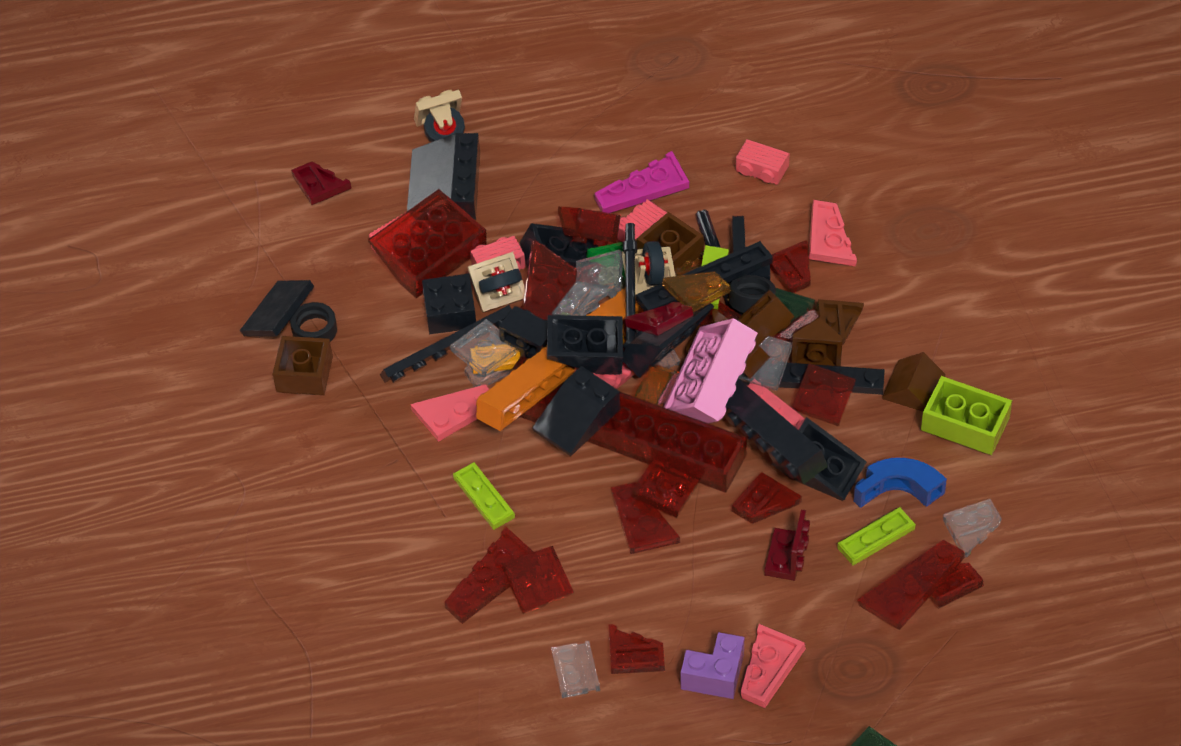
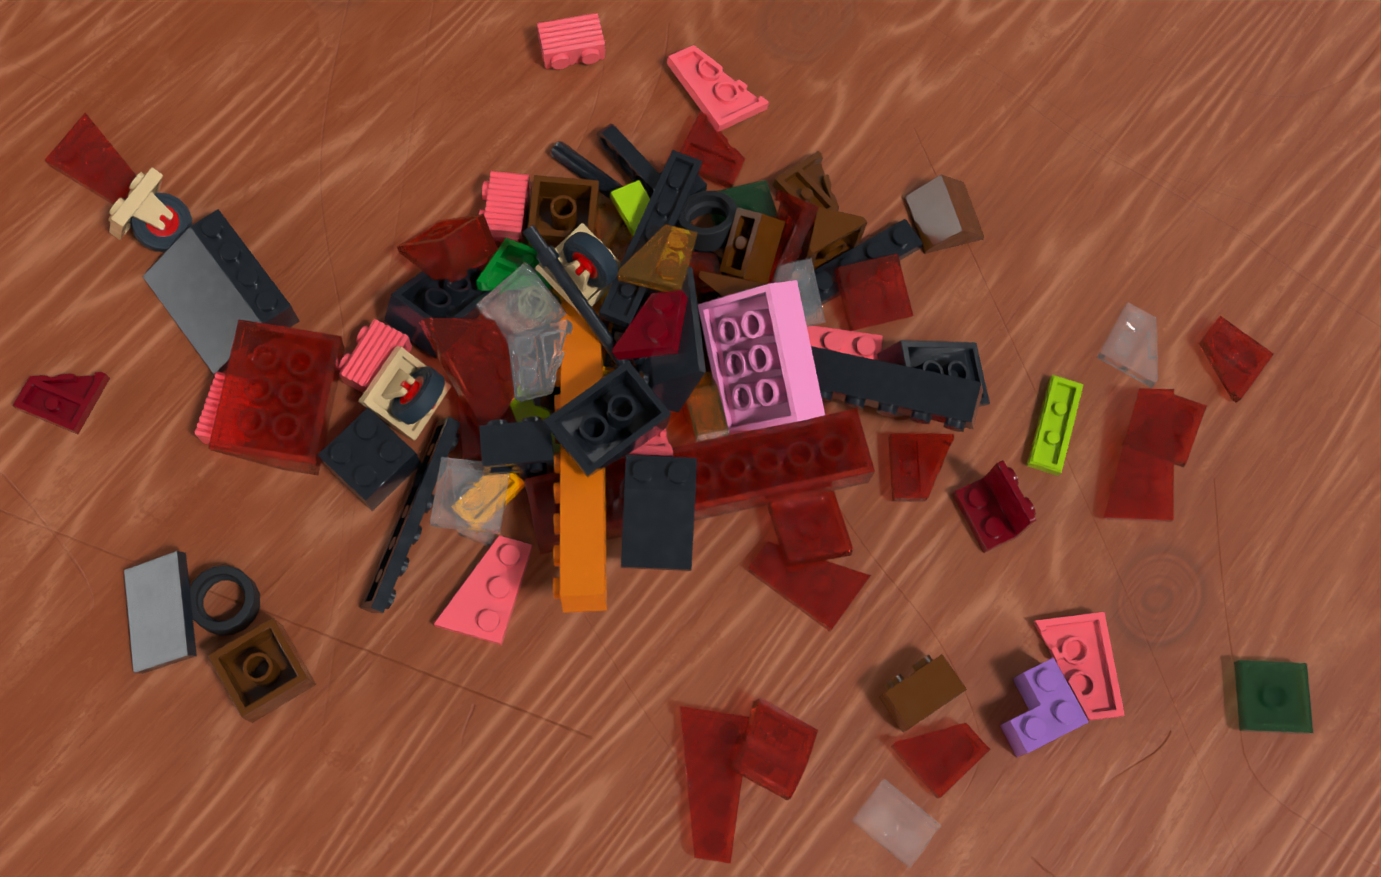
camera: 50 degrees left, 20 degrees up
lime tile [453,462,515,530] -> none
dark pink wing [595,151,689,215] -> none
blue arch [854,458,947,508] -> none
lime brick [921,376,1012,455] -> none
none -> clear red wing [45,113,137,205]
none -> reddish brown brick [879,654,967,732]
none -> clear red wing [1199,316,1274,403]

